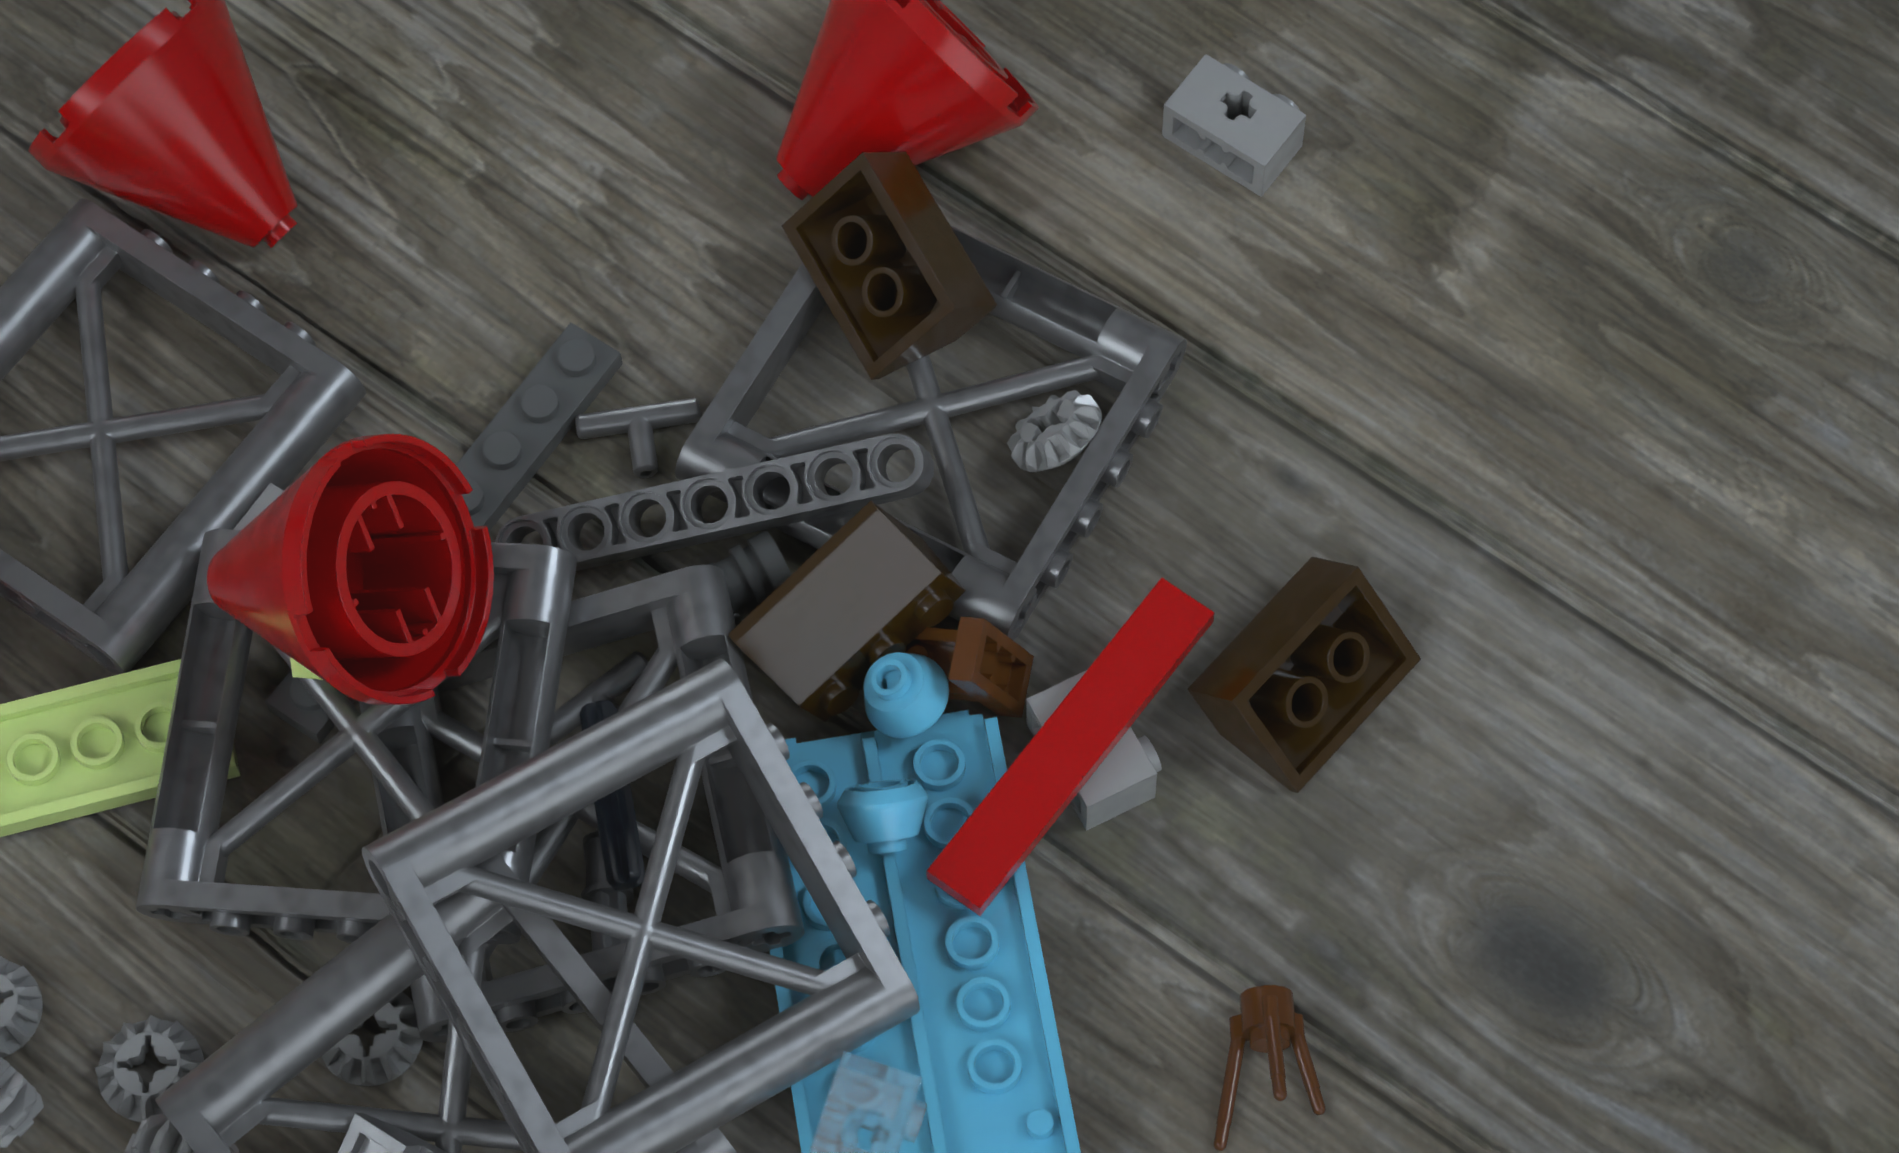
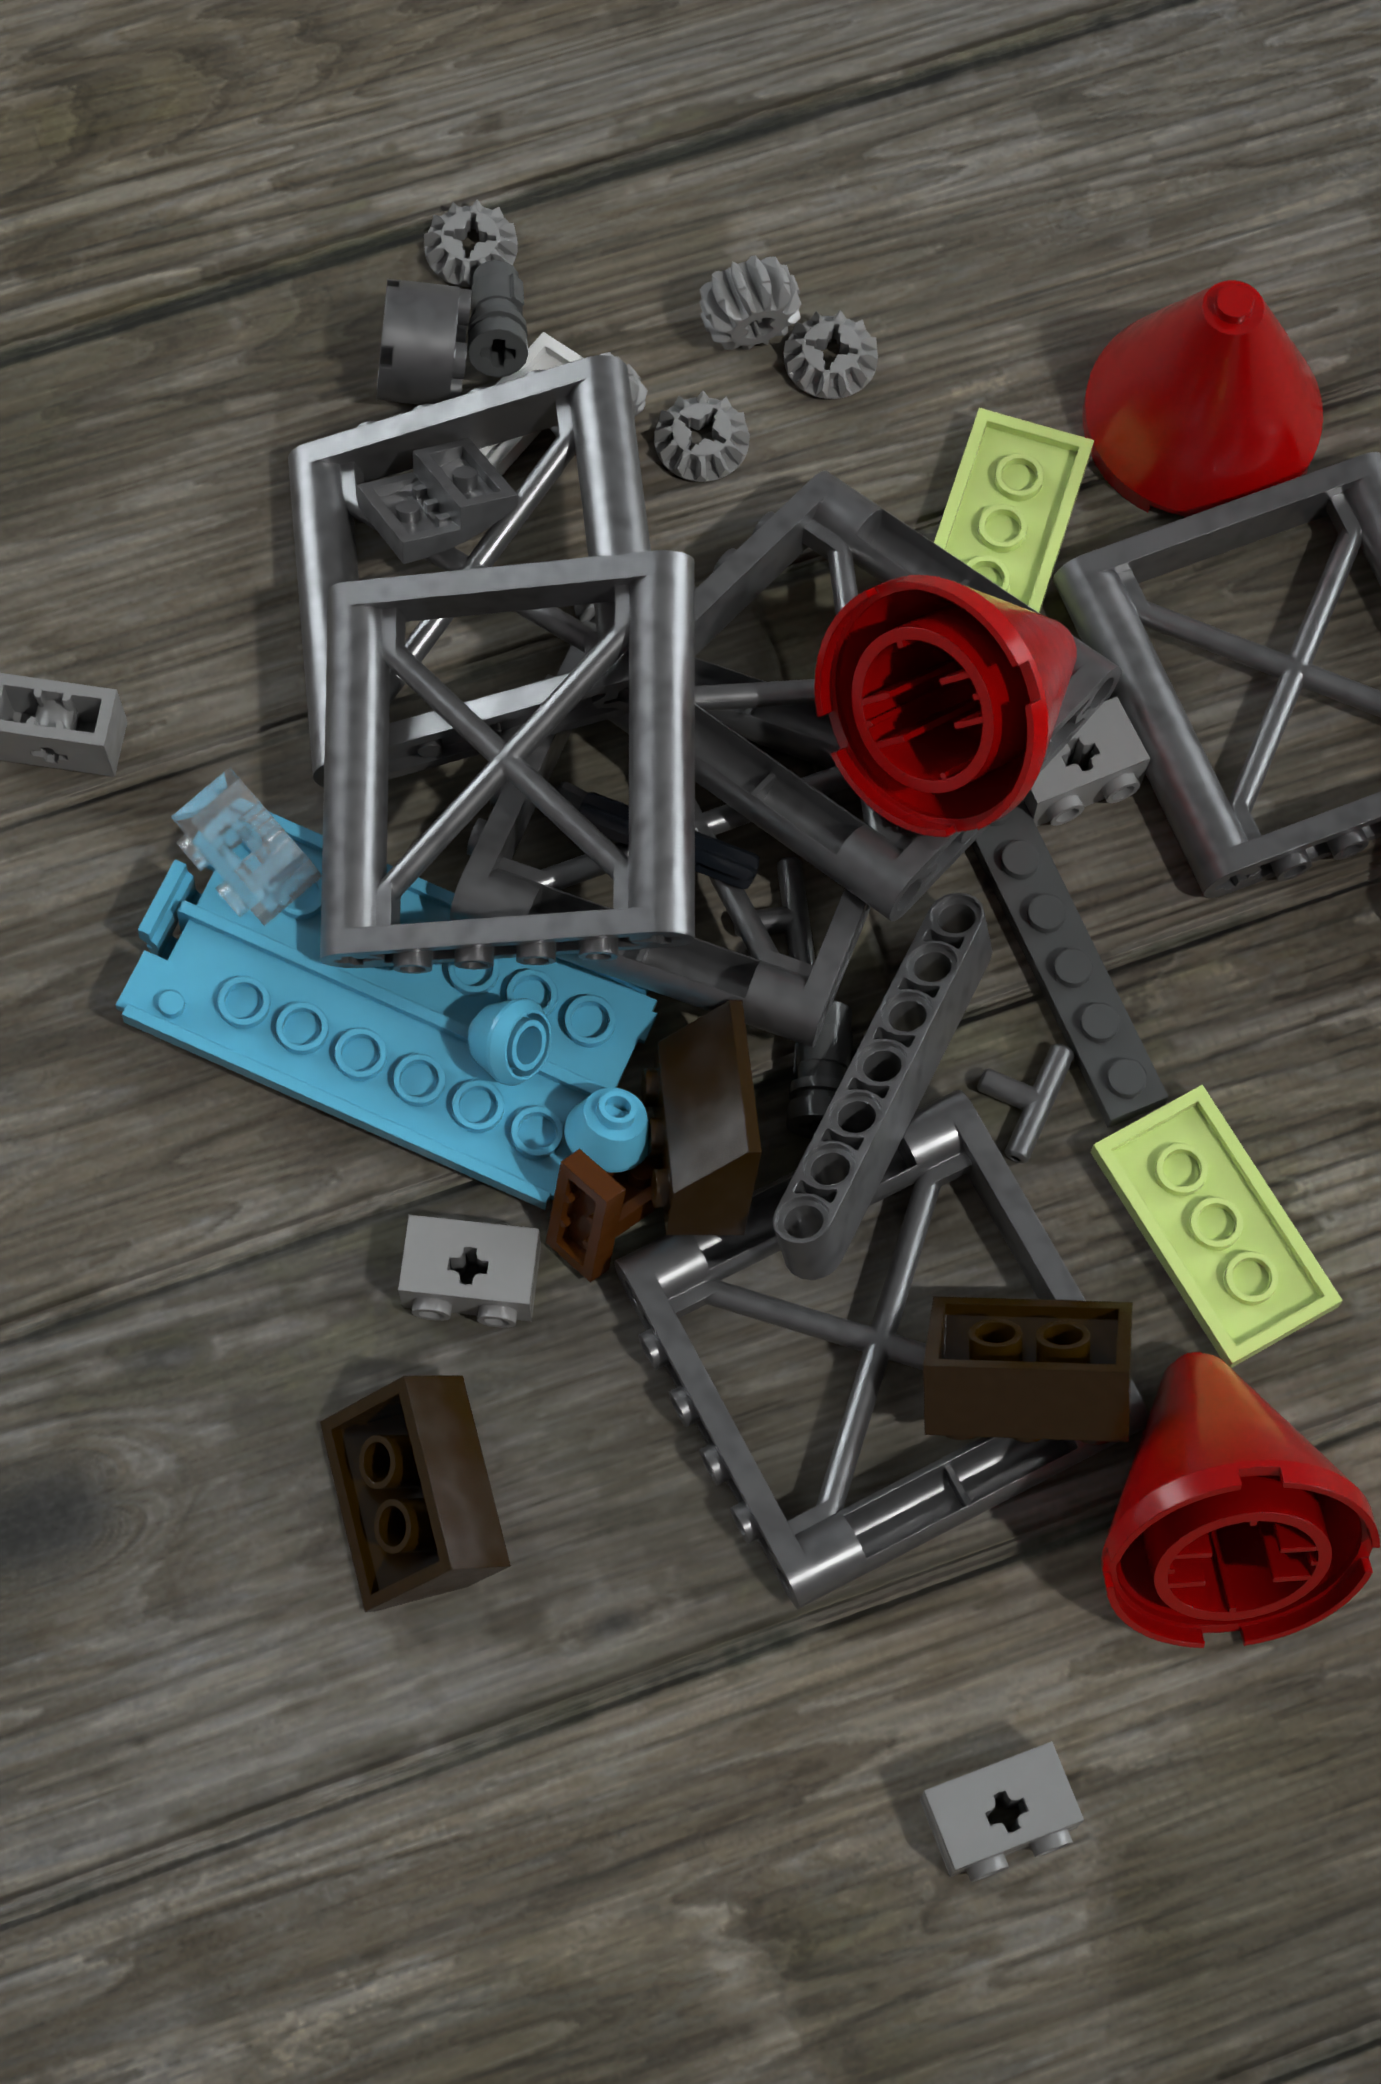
camera: 120 degrees right, 5 degrees up
red tile [926,577,1215,916] -> none
light grey gear [1007,390,1102,472] -> none
reddish brown plant [1214,985,1326,1151] -> none
none -> yellowish green plate [1090,1085,1343,1368]

